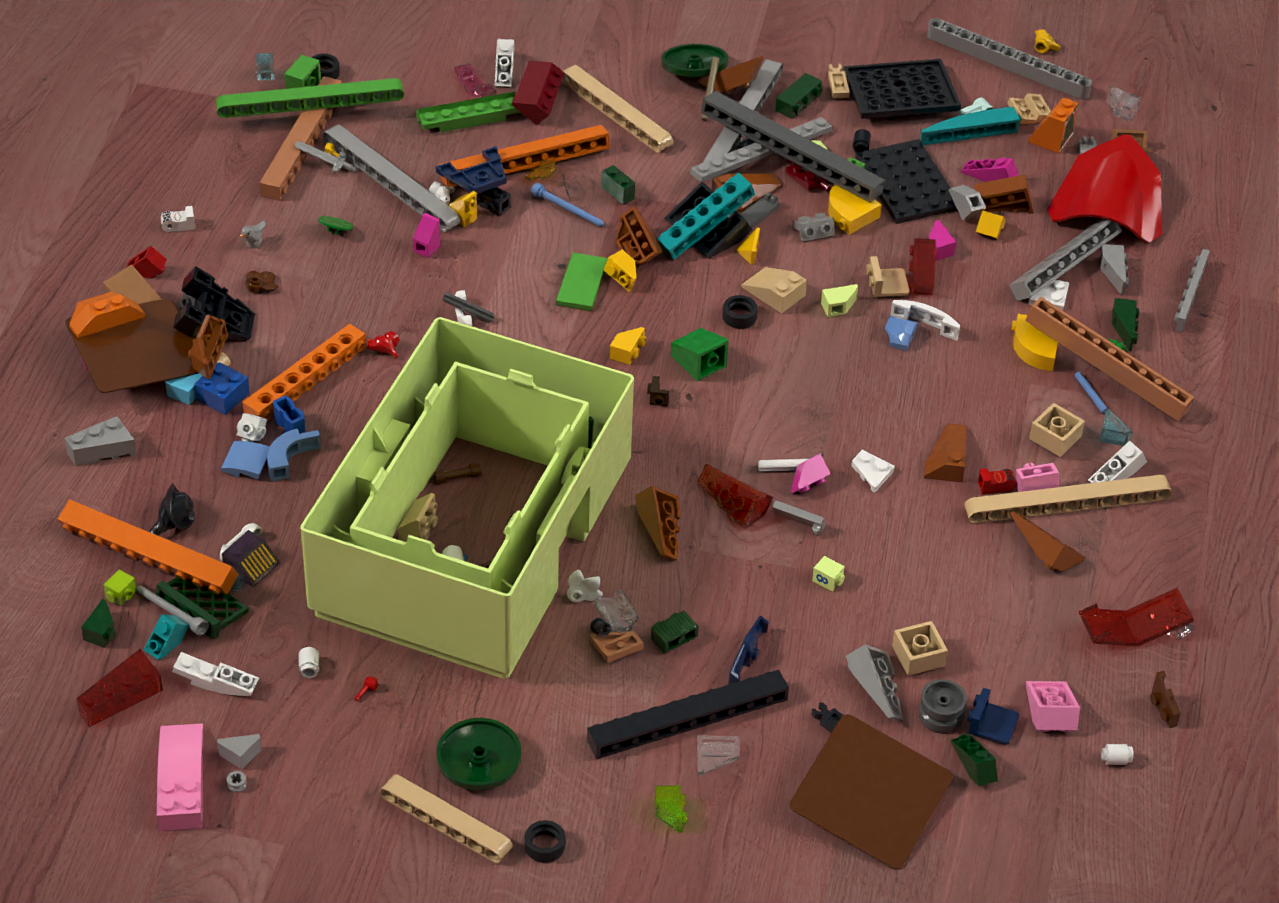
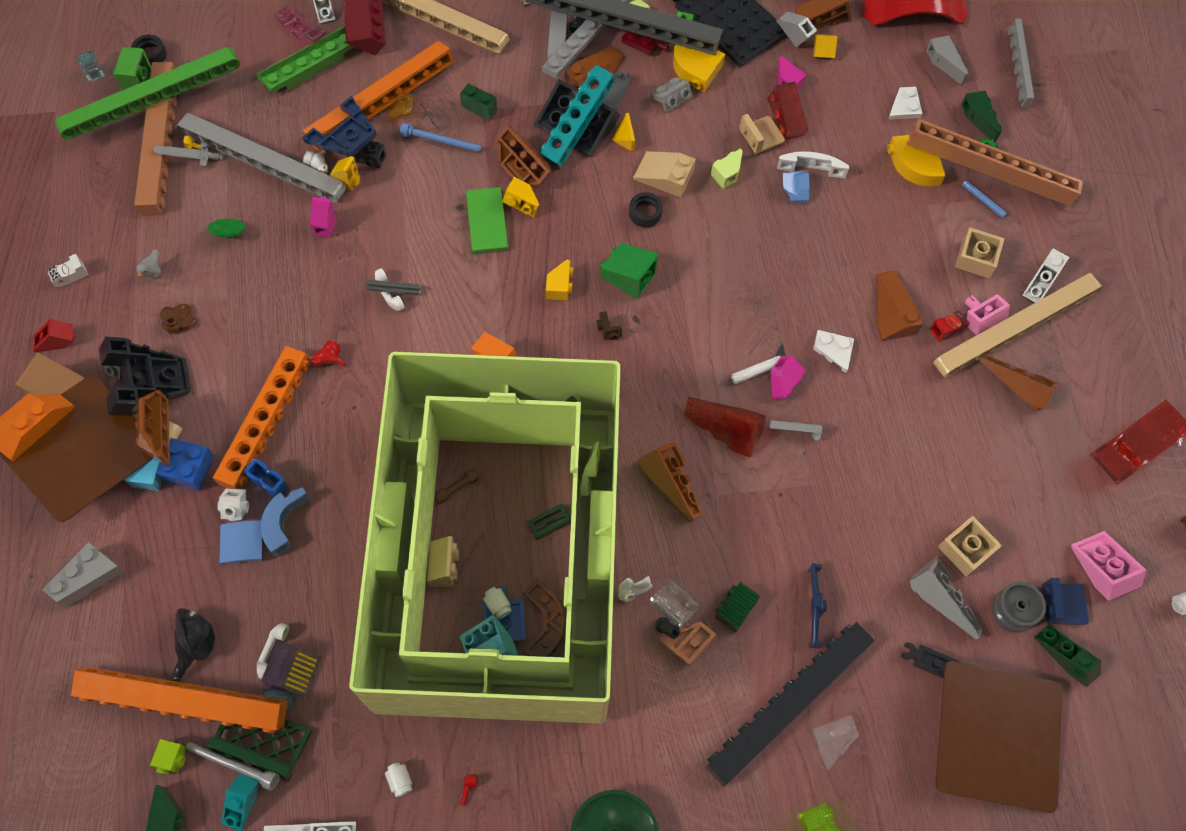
camera: 20 degrees left, 20 degrees up
yellowish green brick [812,556,845,592] -> none
light grey brick [1009,218,1122,301] -> none
clear light blue slope [1100,409,1132,446] -> none

